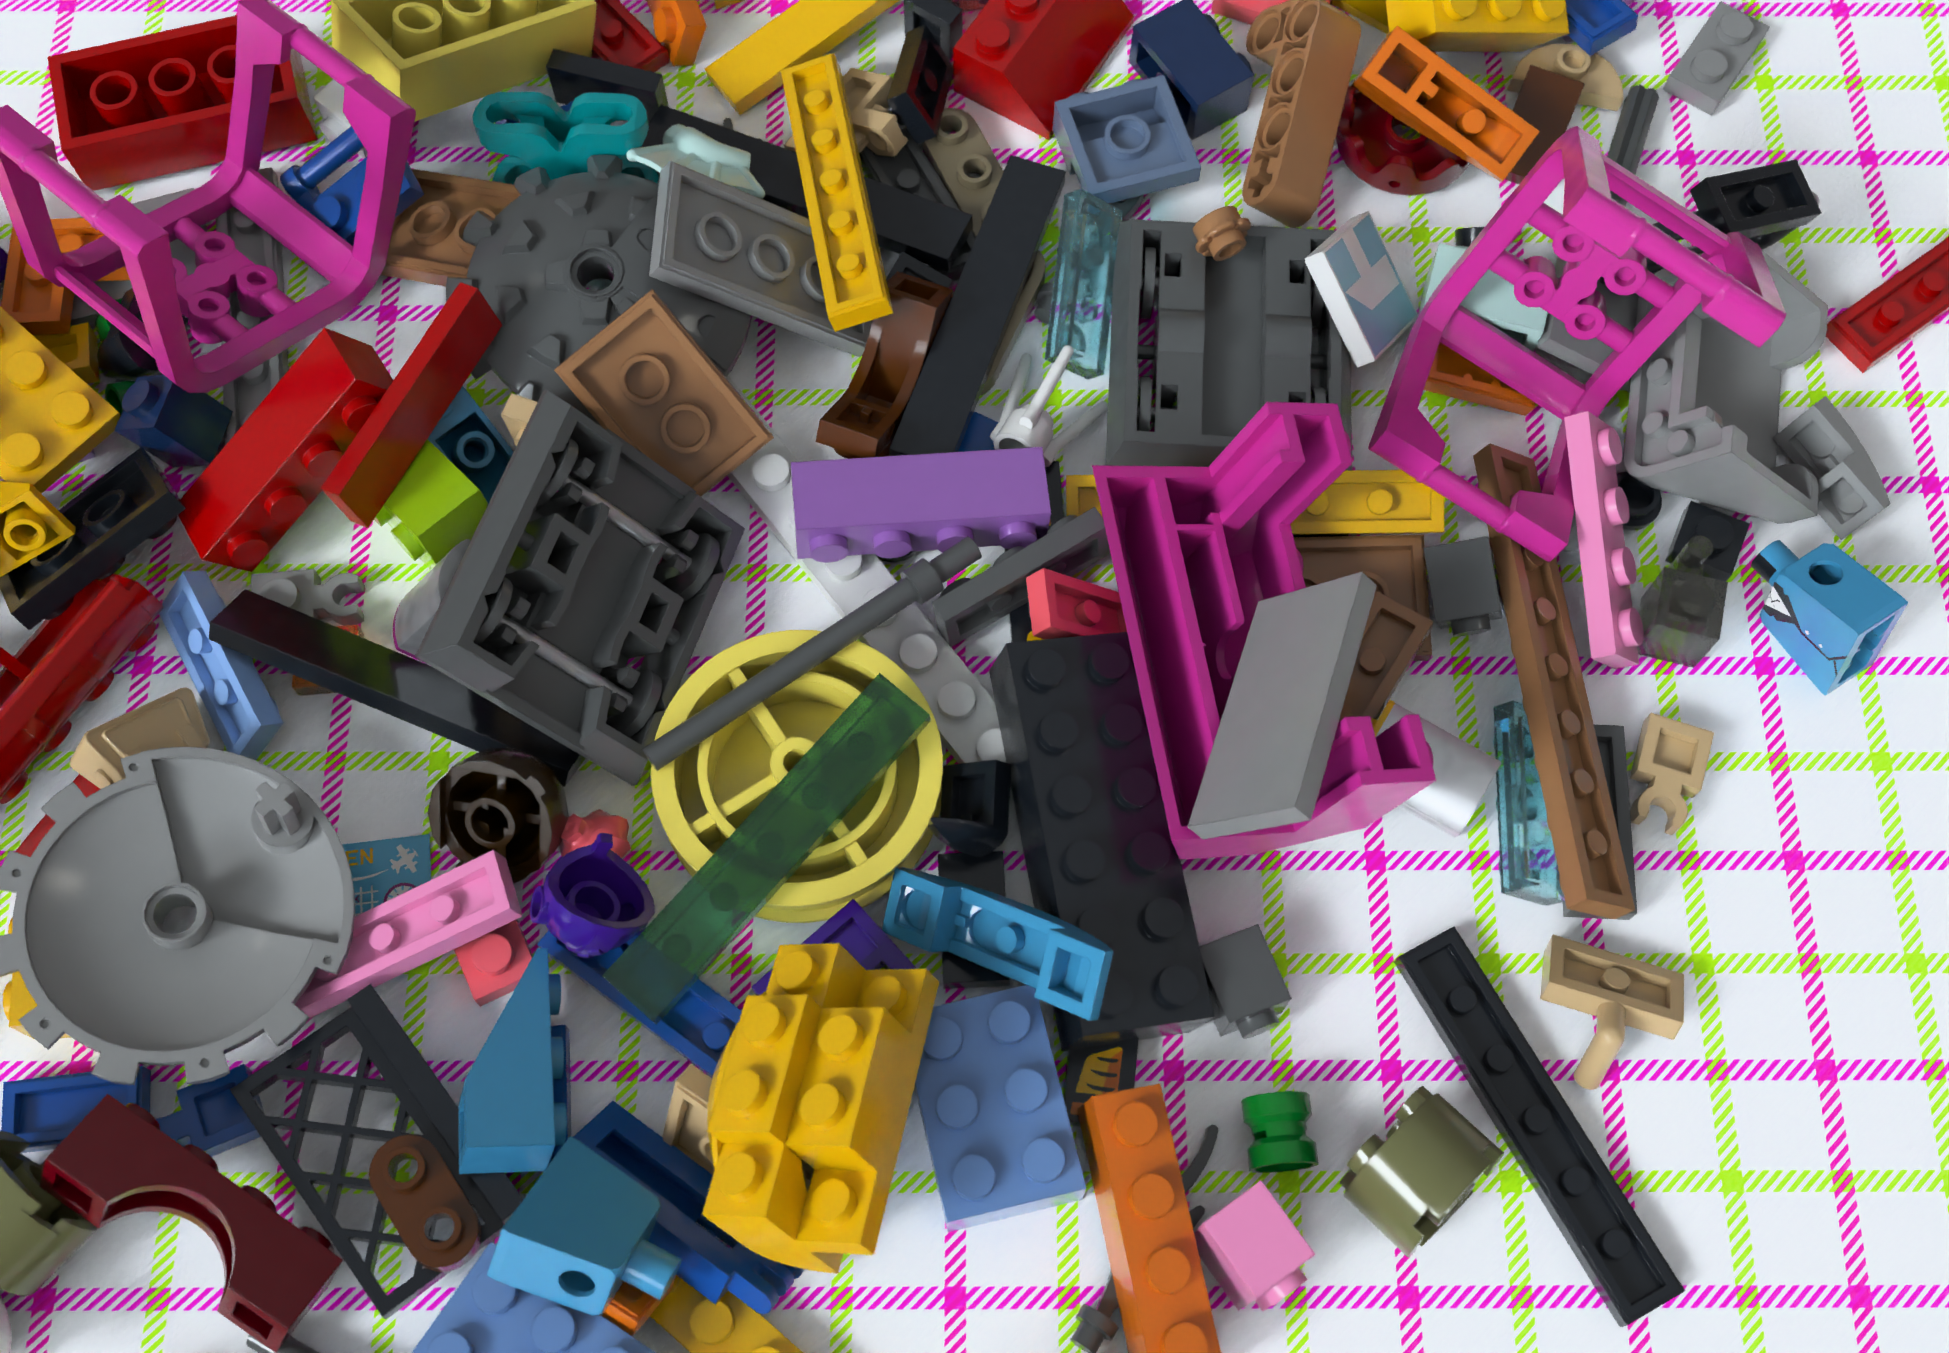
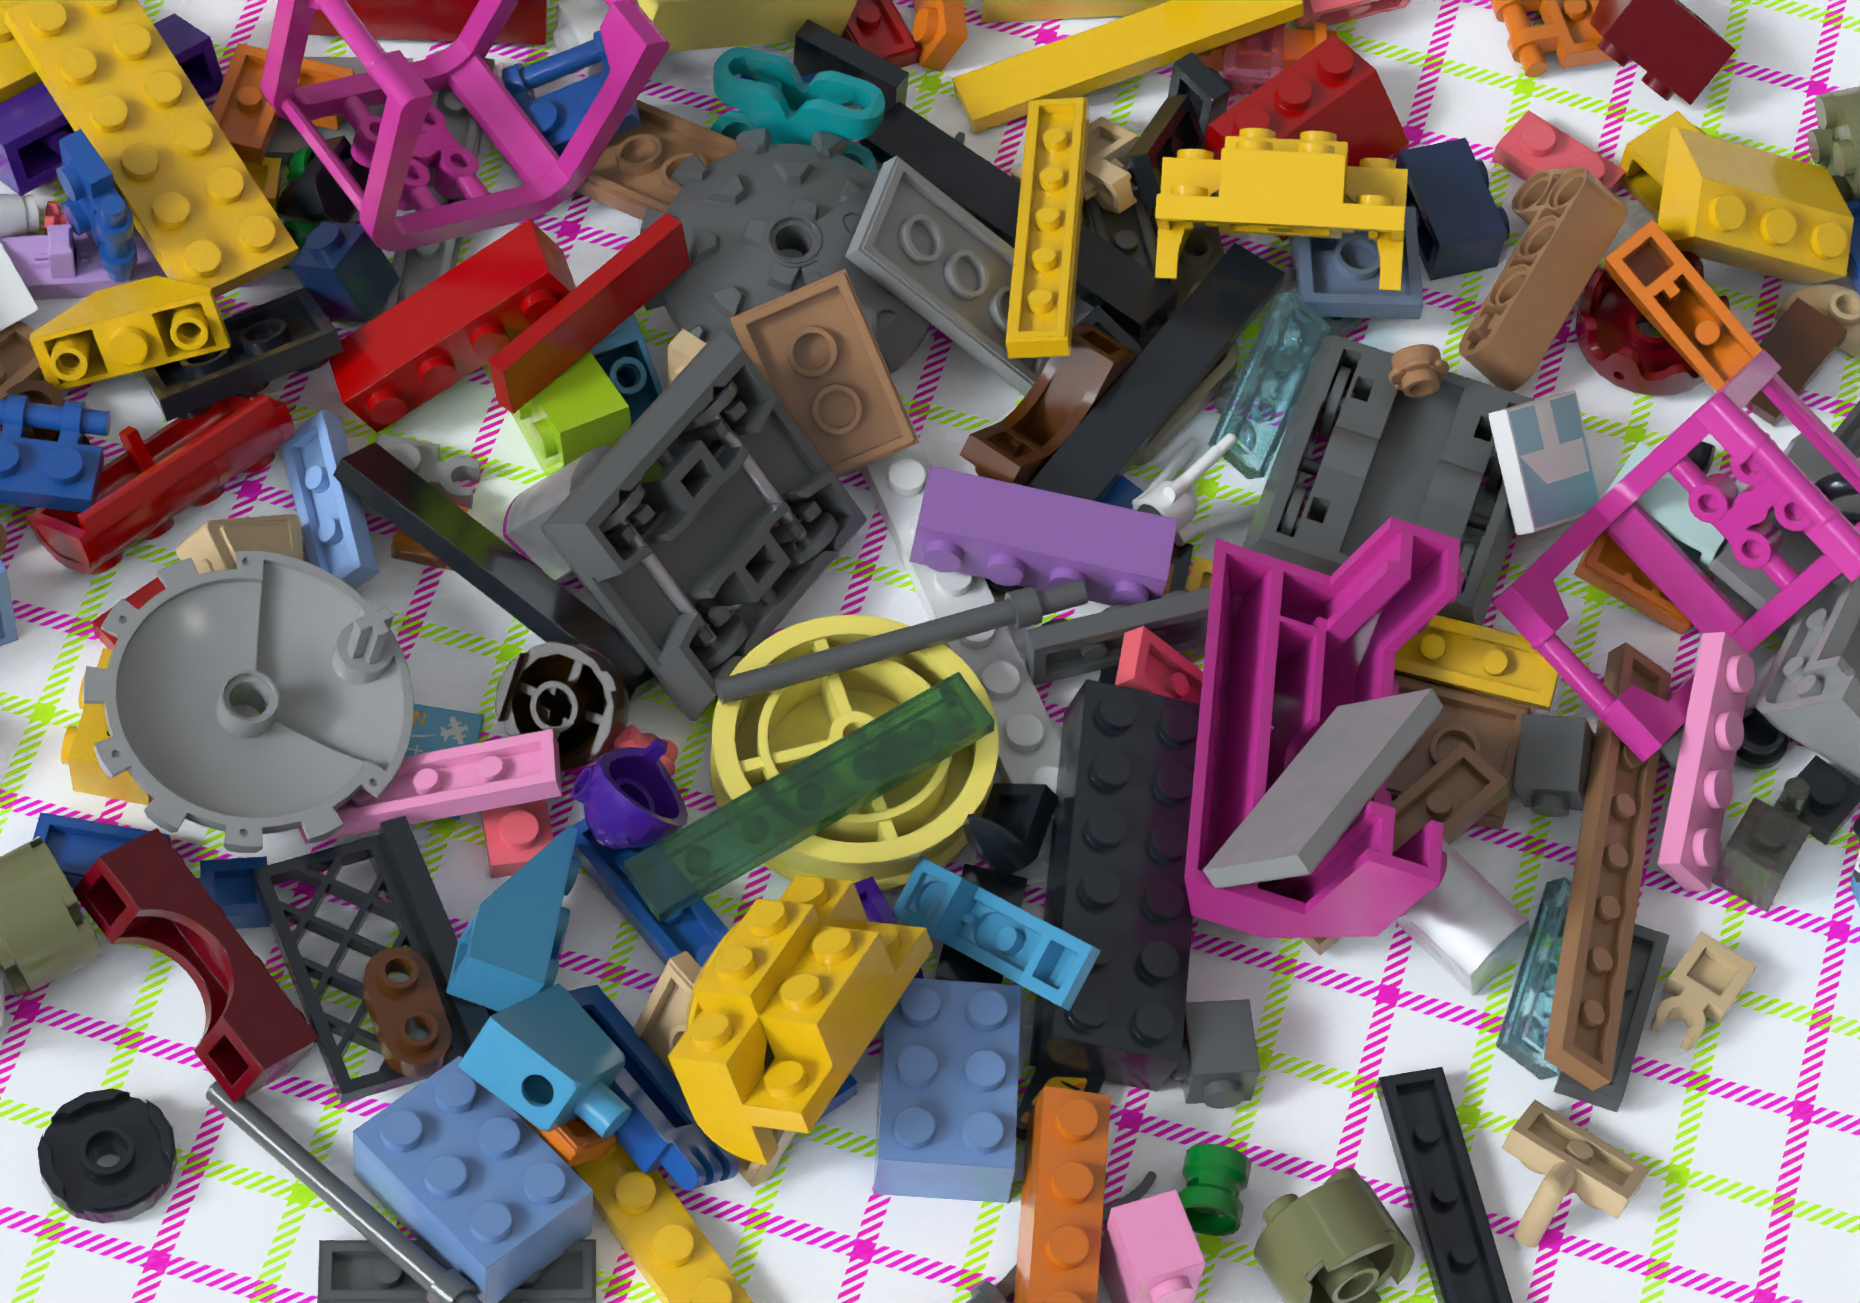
camera: 10 degrees right, 10 degrees down
light aqua arm [626,124,765,199] -> none
none -> yellow piece [1155,128,1408,292]

